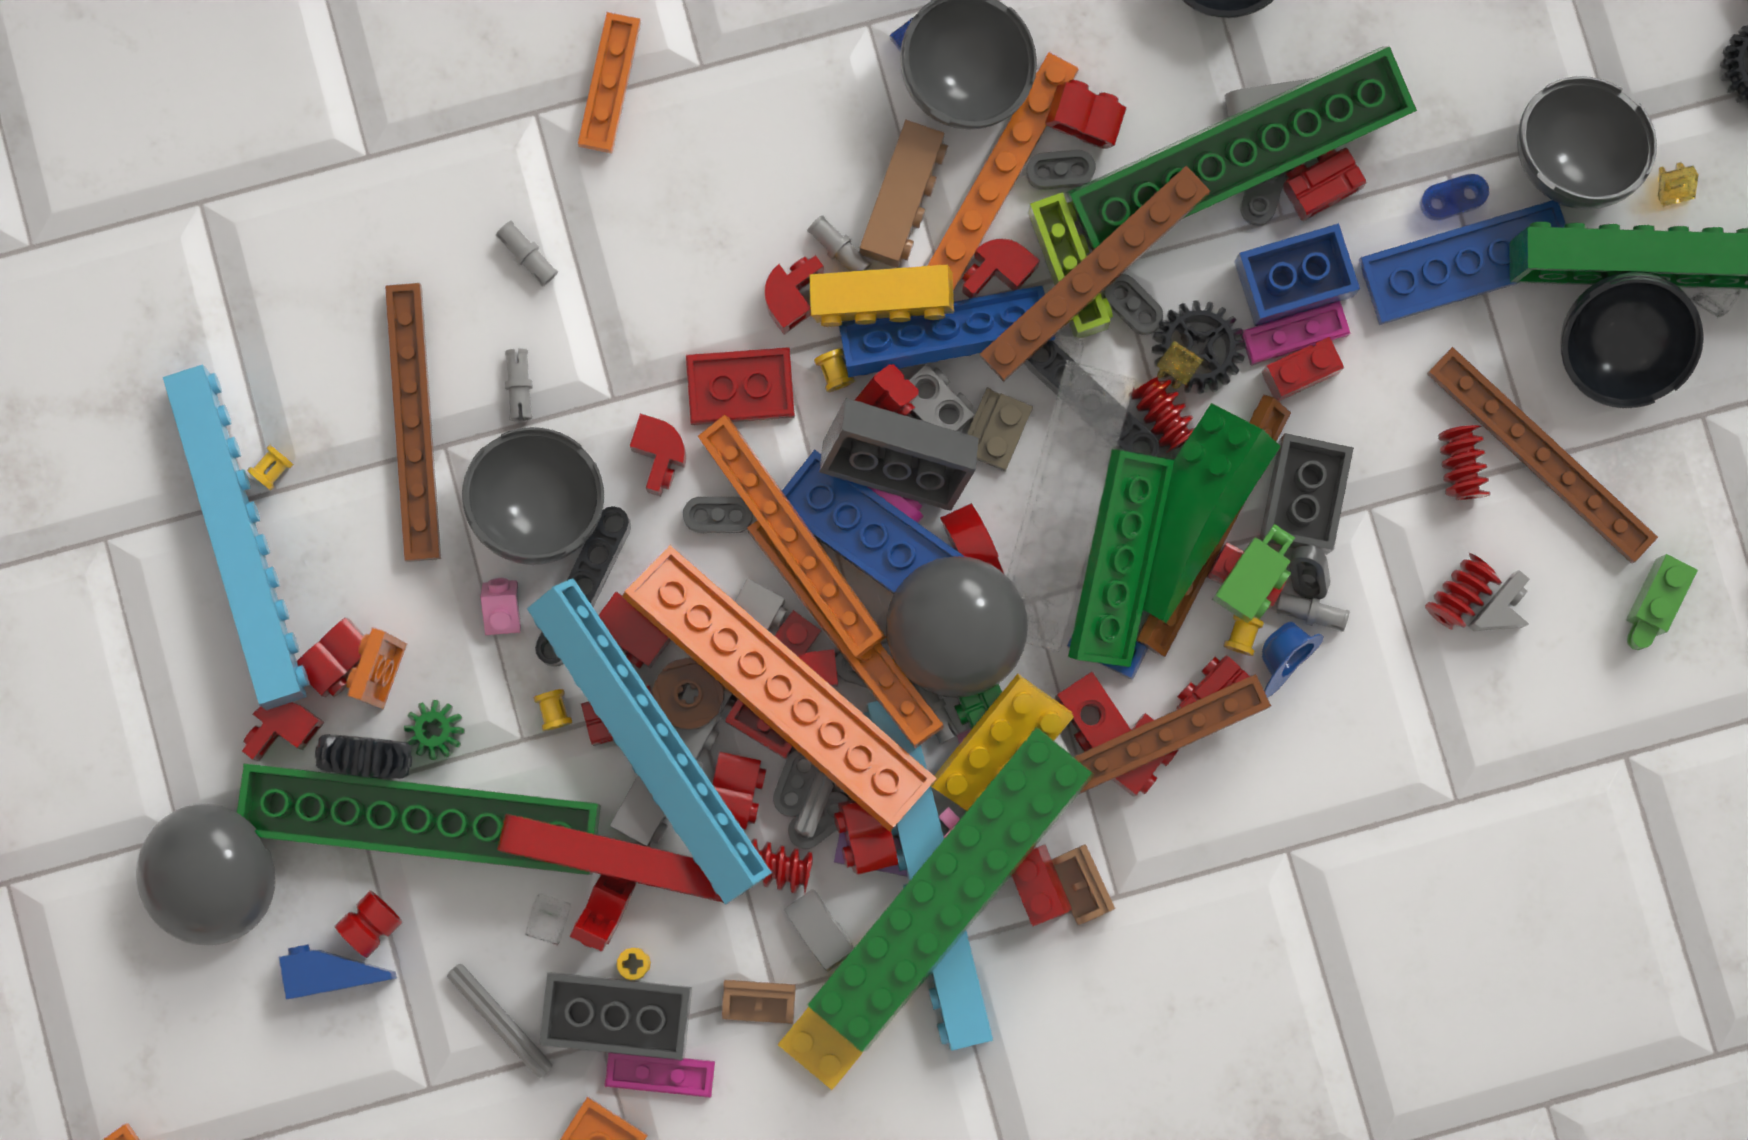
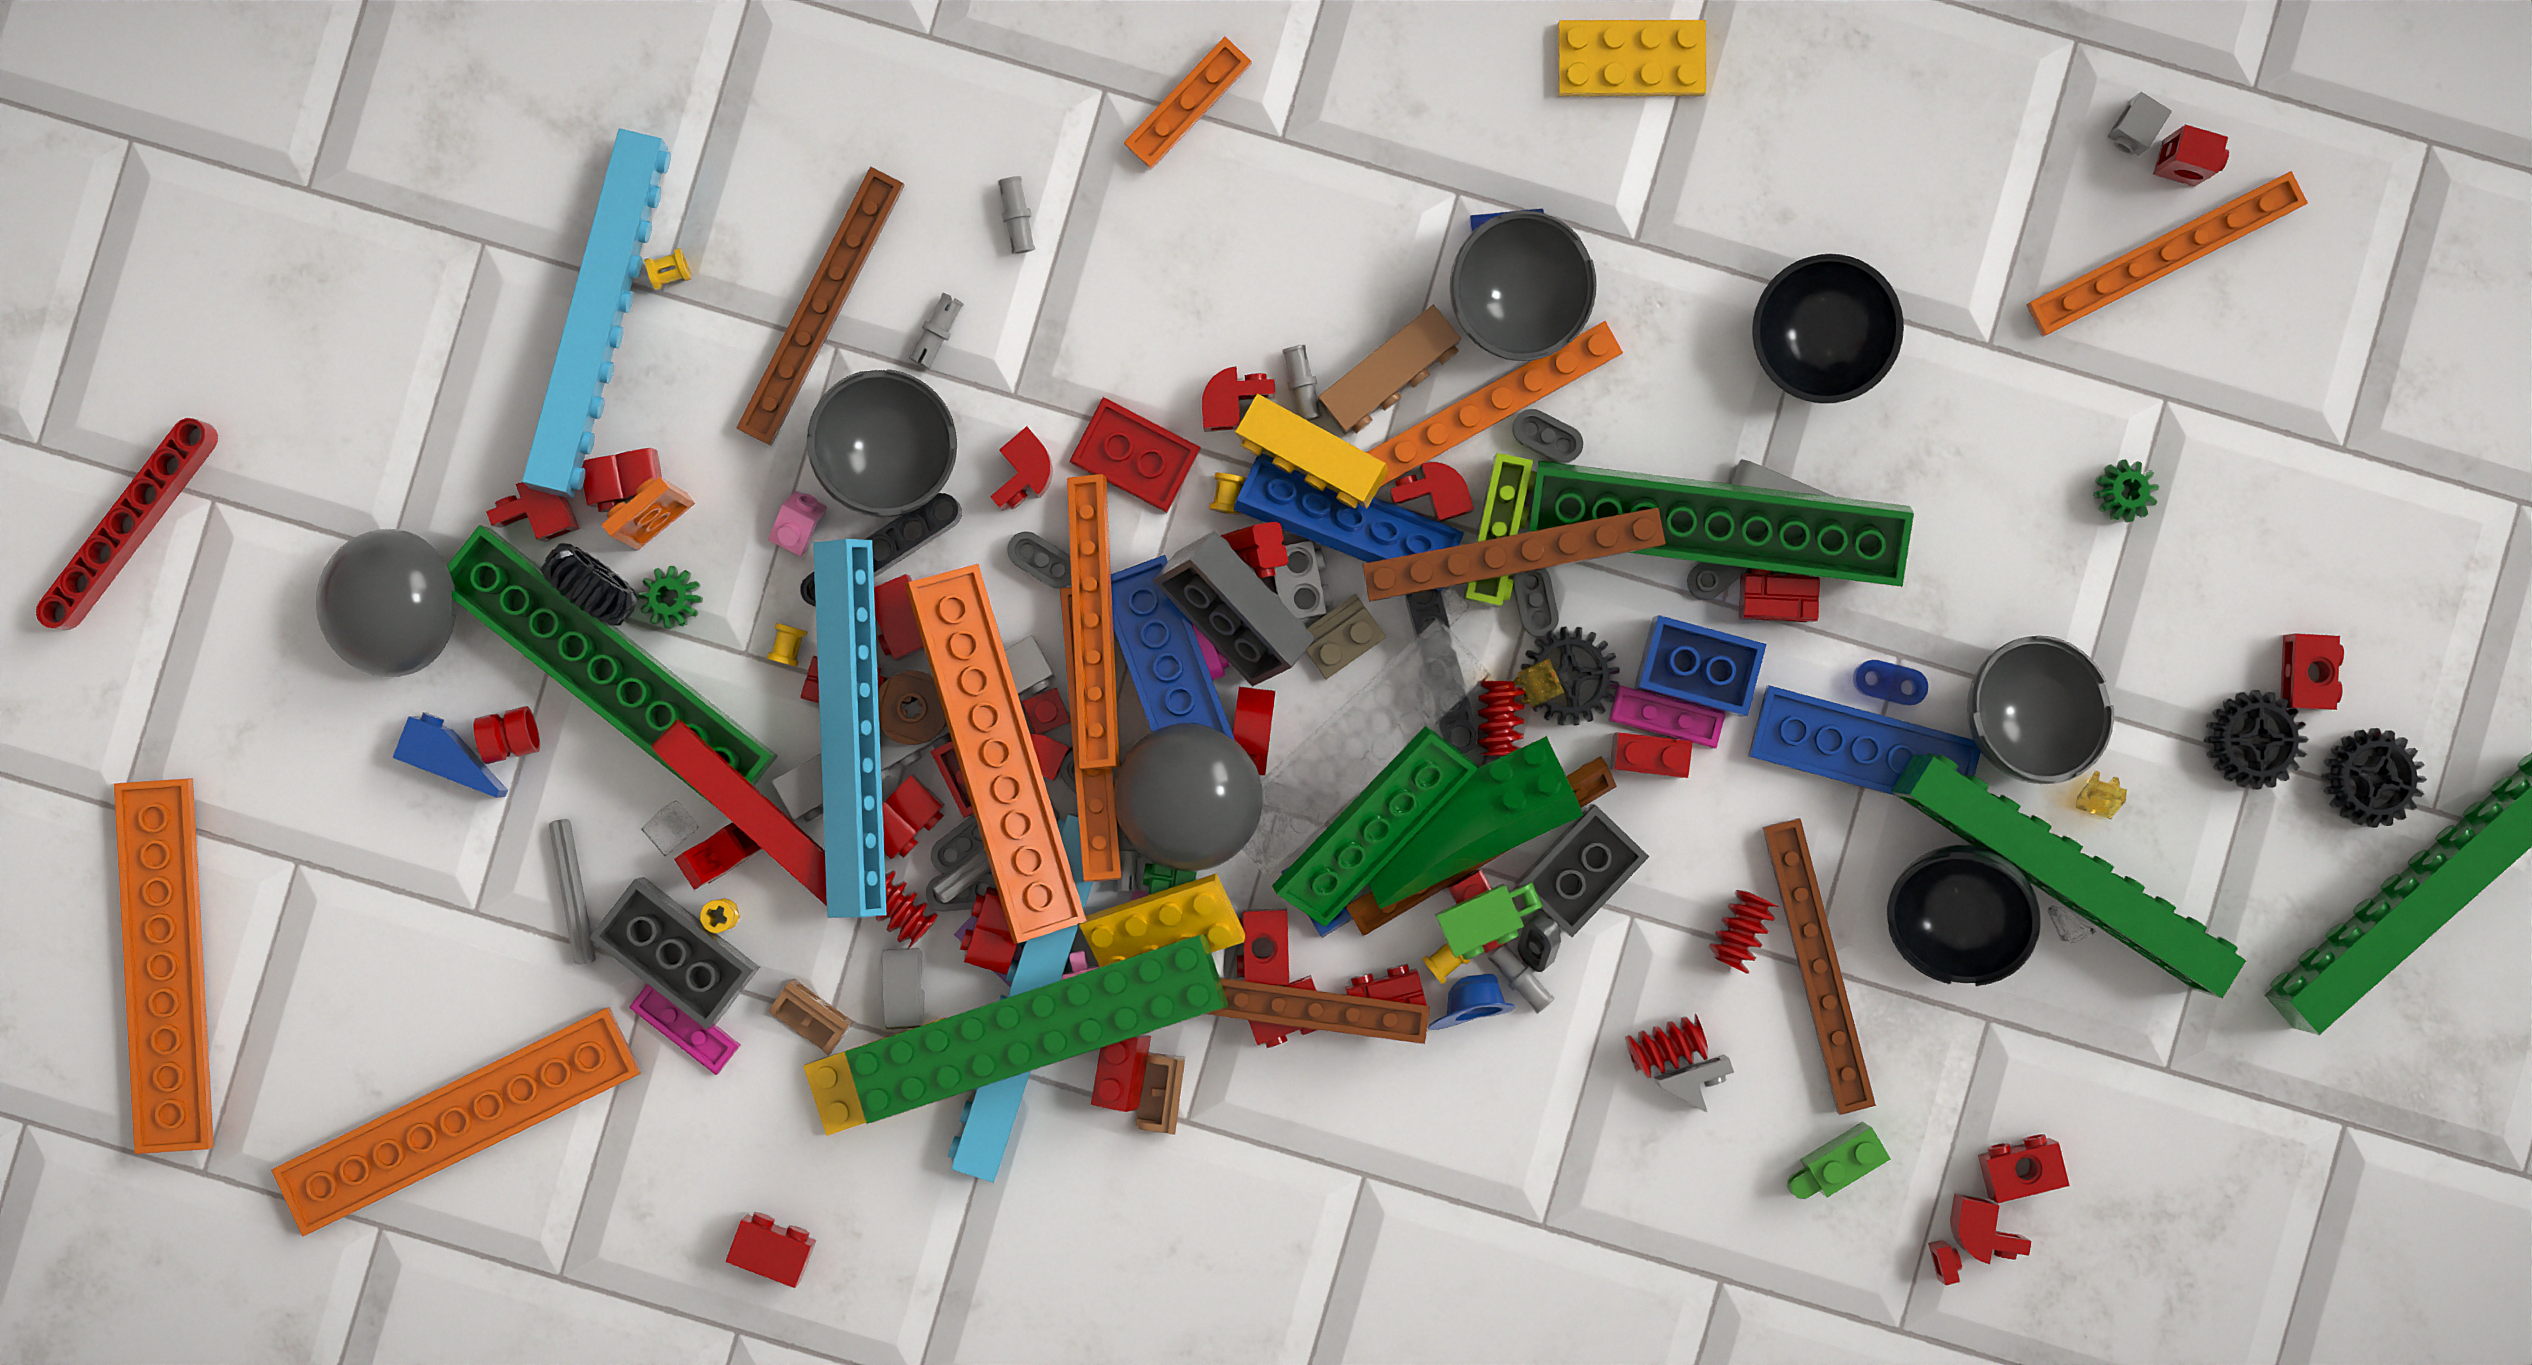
camera: 30 degrees right, 5 degrees up
red brick [1045,80,1127,149] -> none

